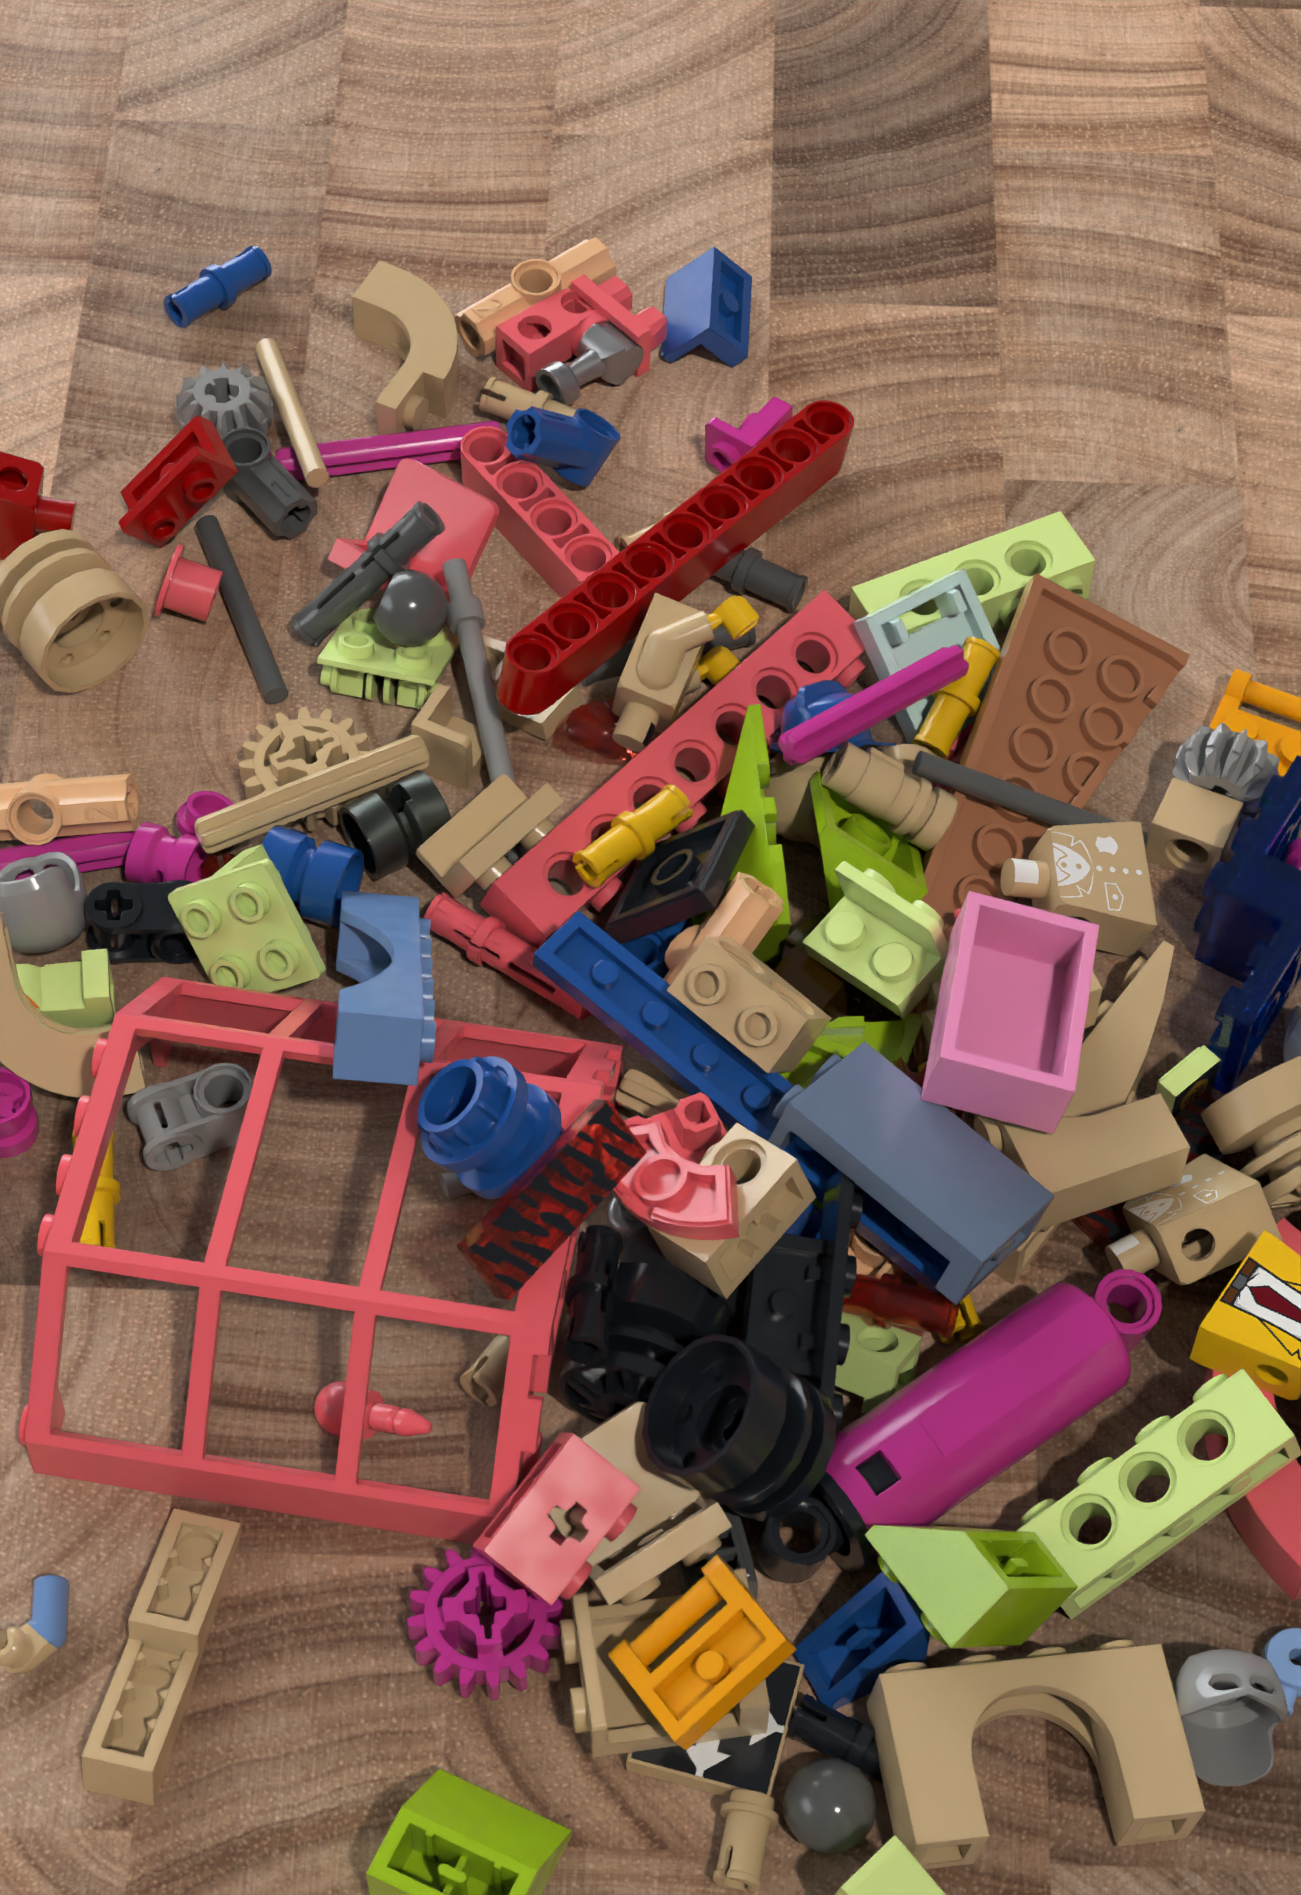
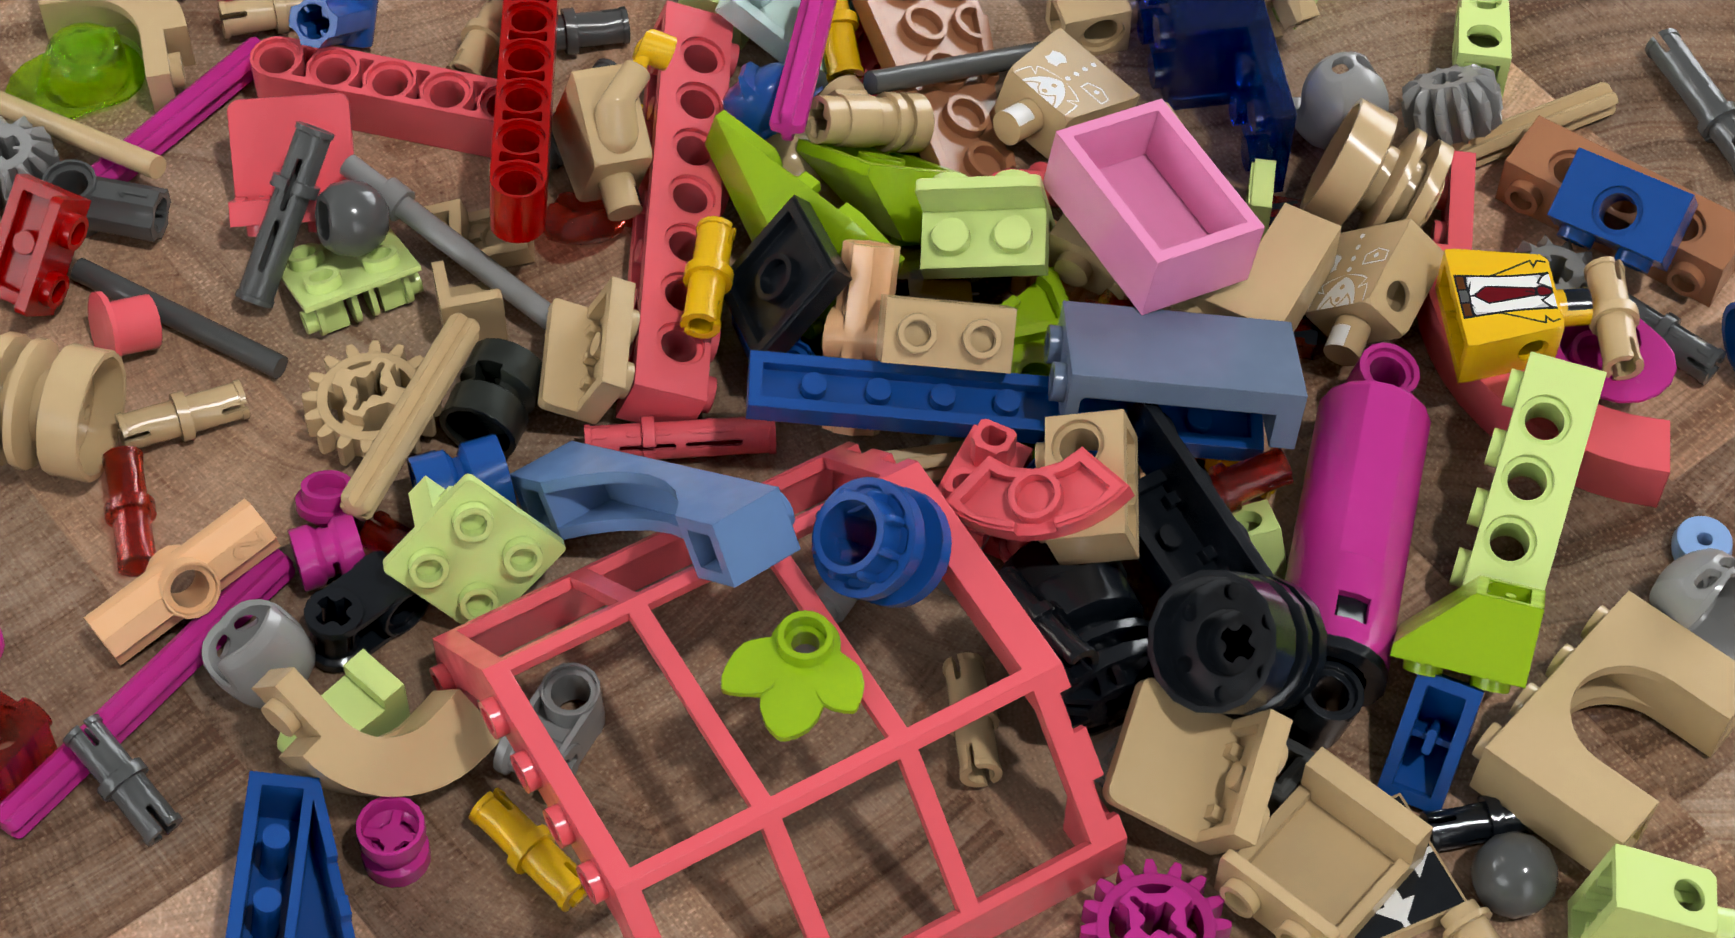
camera: 40 degrees left, 0 degrees up
coral bar [314,1381,433,1439] -> none
clear red tile [456,1099,647,1300] -> none
coral brick [472,1431,641,1606] -> none
light orange plate [608,1554,797,1751] -> none
none -> clear neon green piece [5,22,146,119]
none -> clear red pin [102,446,157,577]
none -> tan pin [115,379,250,454]
none -> lime plate [721,610,864,742]

